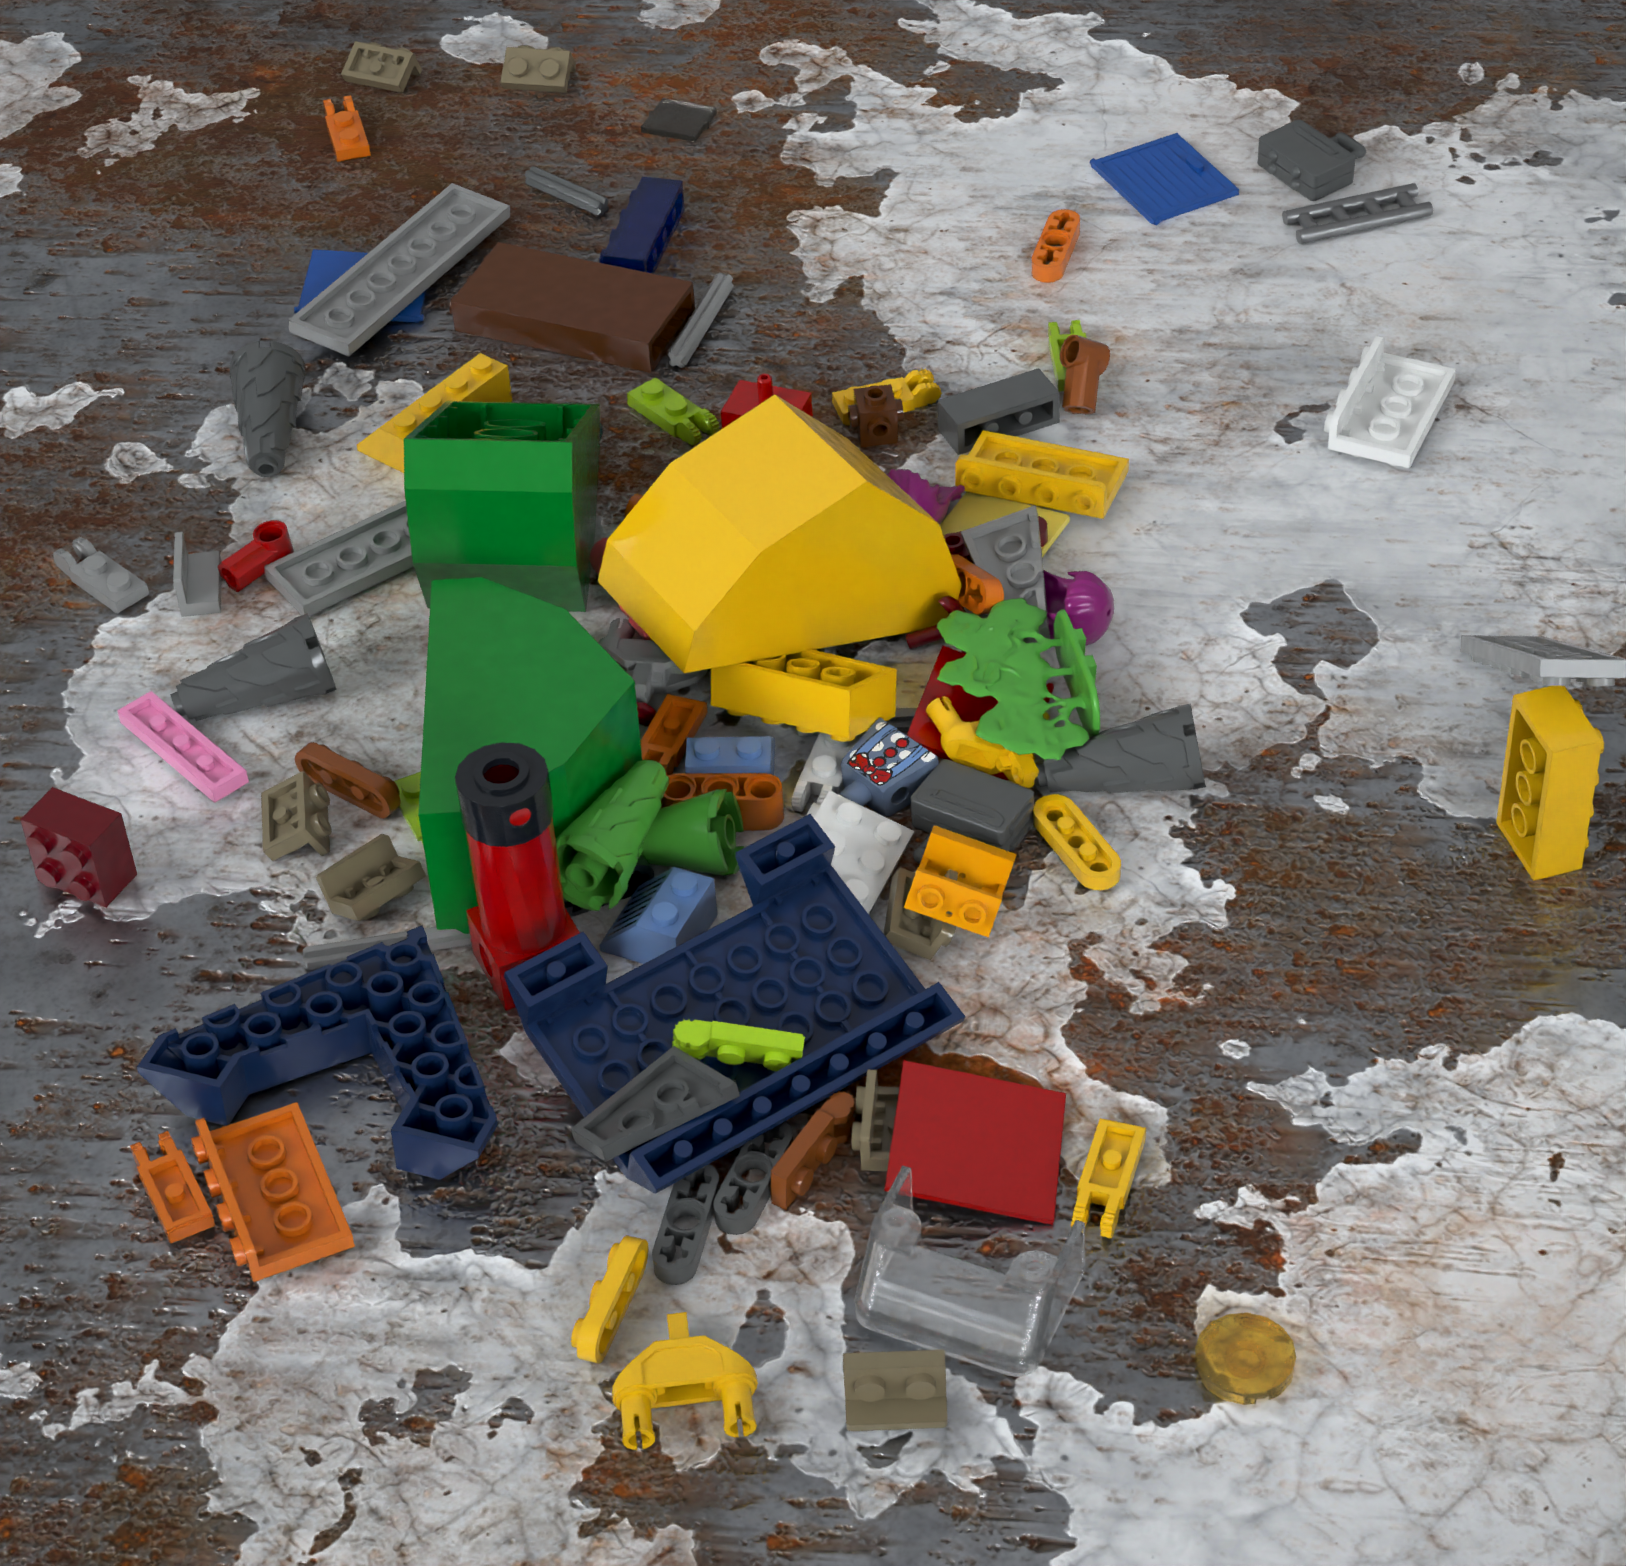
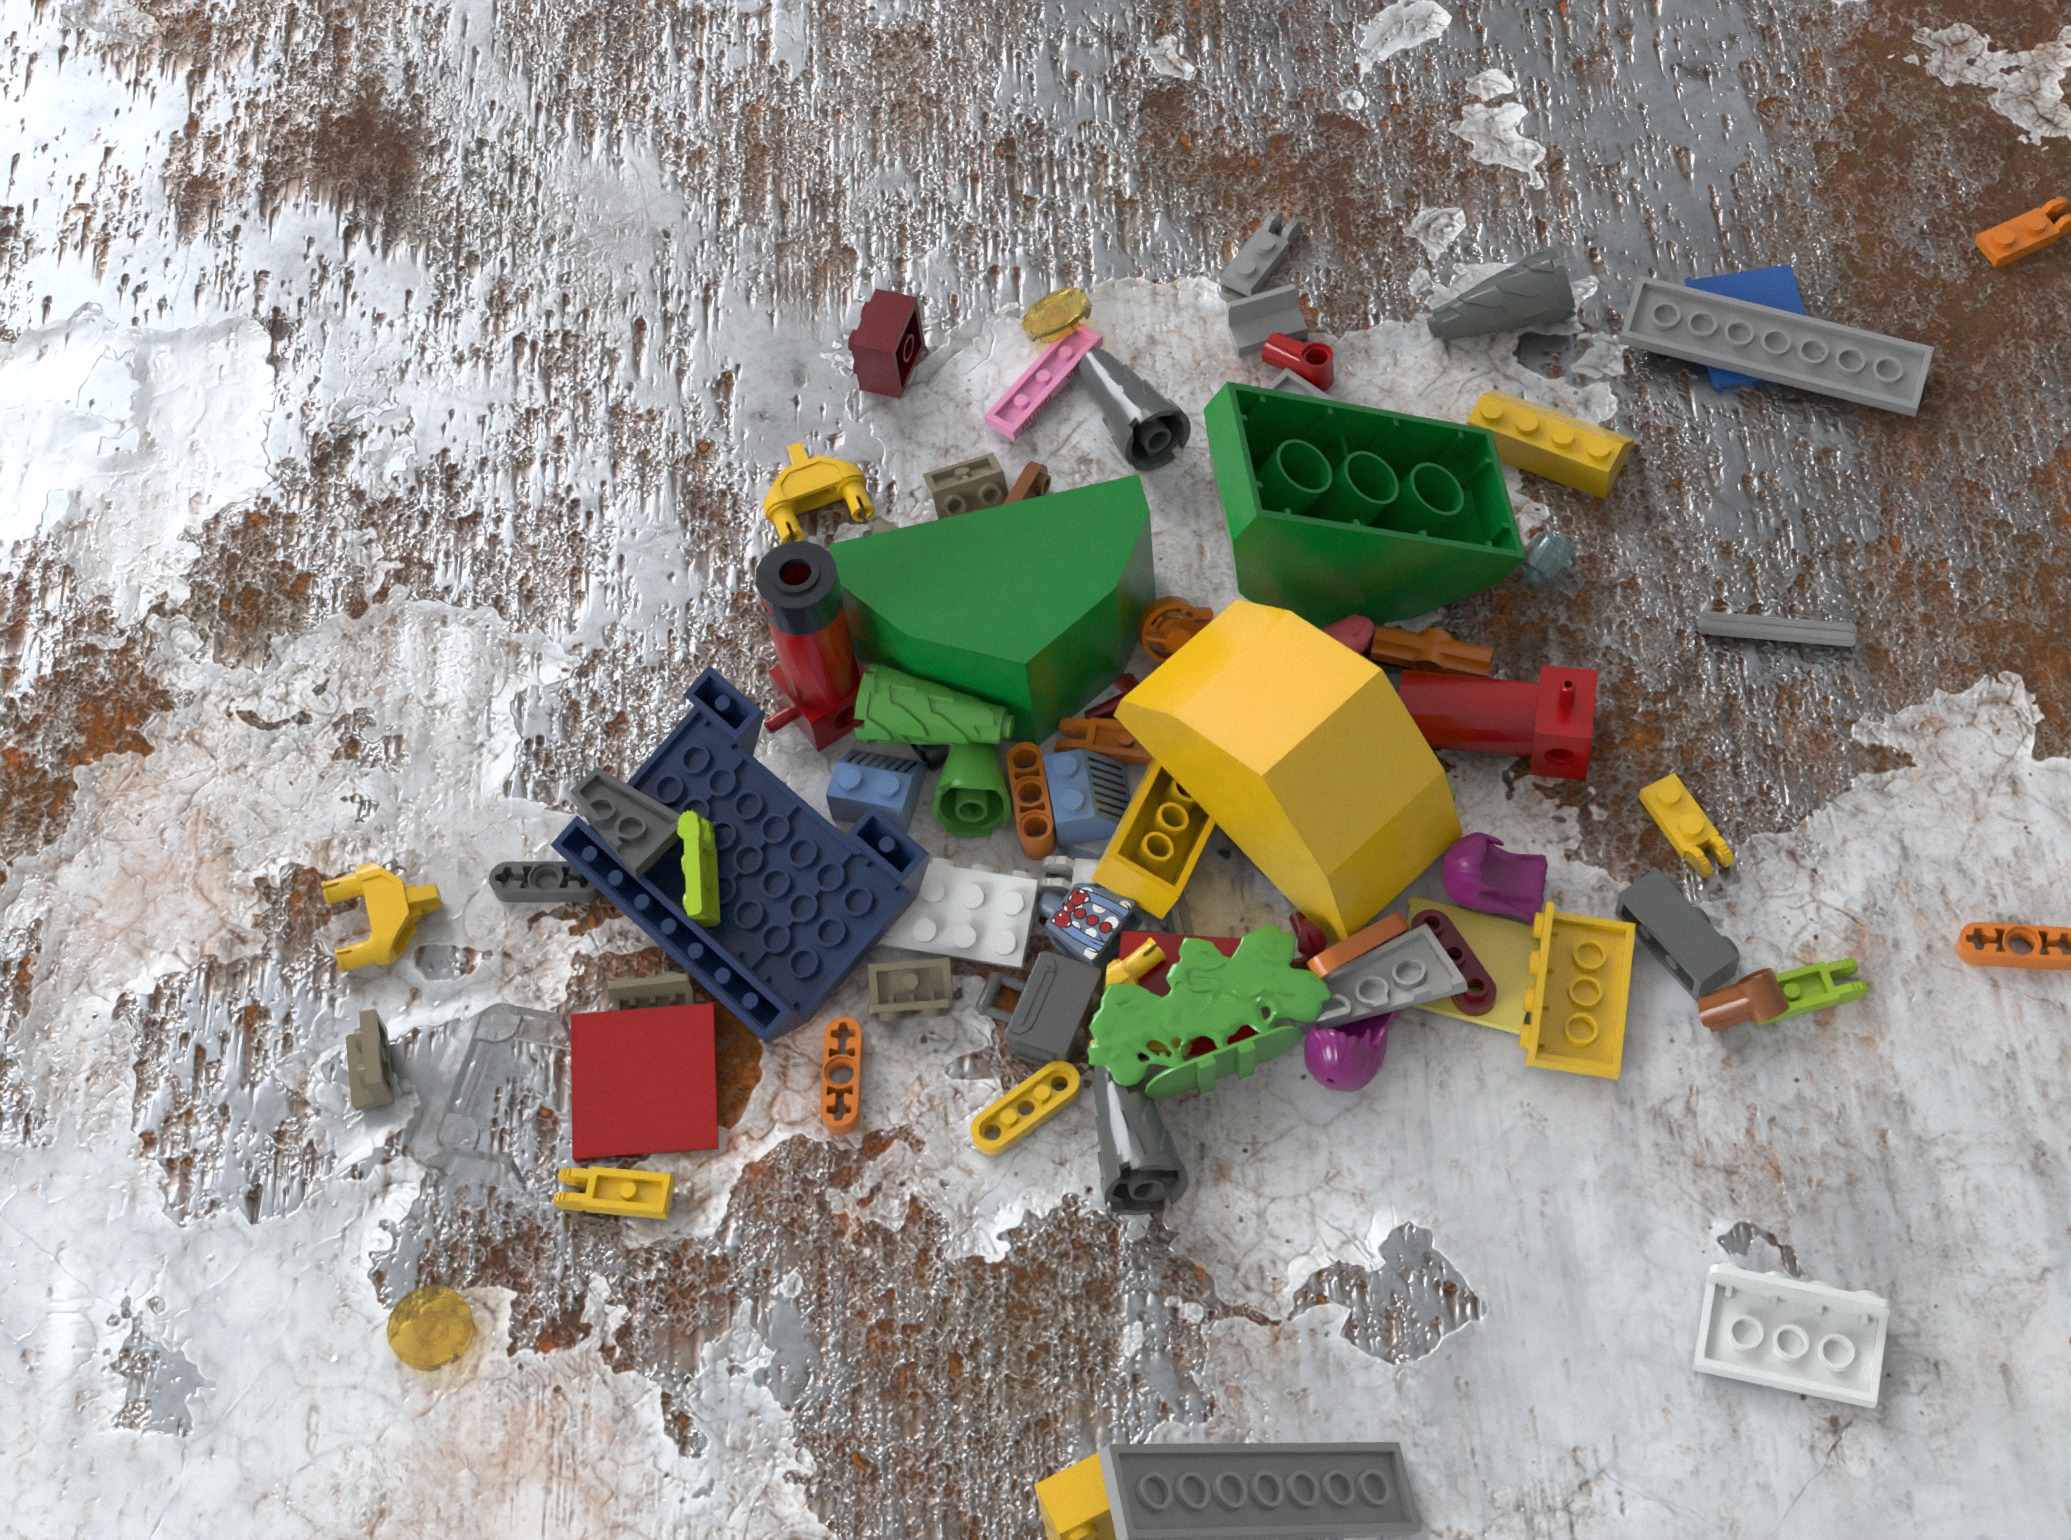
camera: 85 degrees right, 15 degrees up
orange hinge [130,1131,216,1244] -> none
dark blue wedge [137,925,498,1180] -> none
orange bracket [191,1102,355,1282] -> none
reddish brown brick [449,242,695,373] -> none
dark grey axle [524,166,609,217] -> none
yellow plate [571,1235,648,1364] -> none
clear blue brick [599,176,685,274] -> none
lime hinge [627,377,720,446] -> none
dark grey beam [713,1121,793,1235] -> none
dark orange hinge [771,1091,856,1210] -> none
reddish brown brick [848,384,904,448] -> none
light orange panel [904,825,1017,938] -> none
none -> yellow connector [763,442,875,544]
none -> orange beam [820,1017,864,1135]
none -> clear yellow tile [1021,287,1092,343]

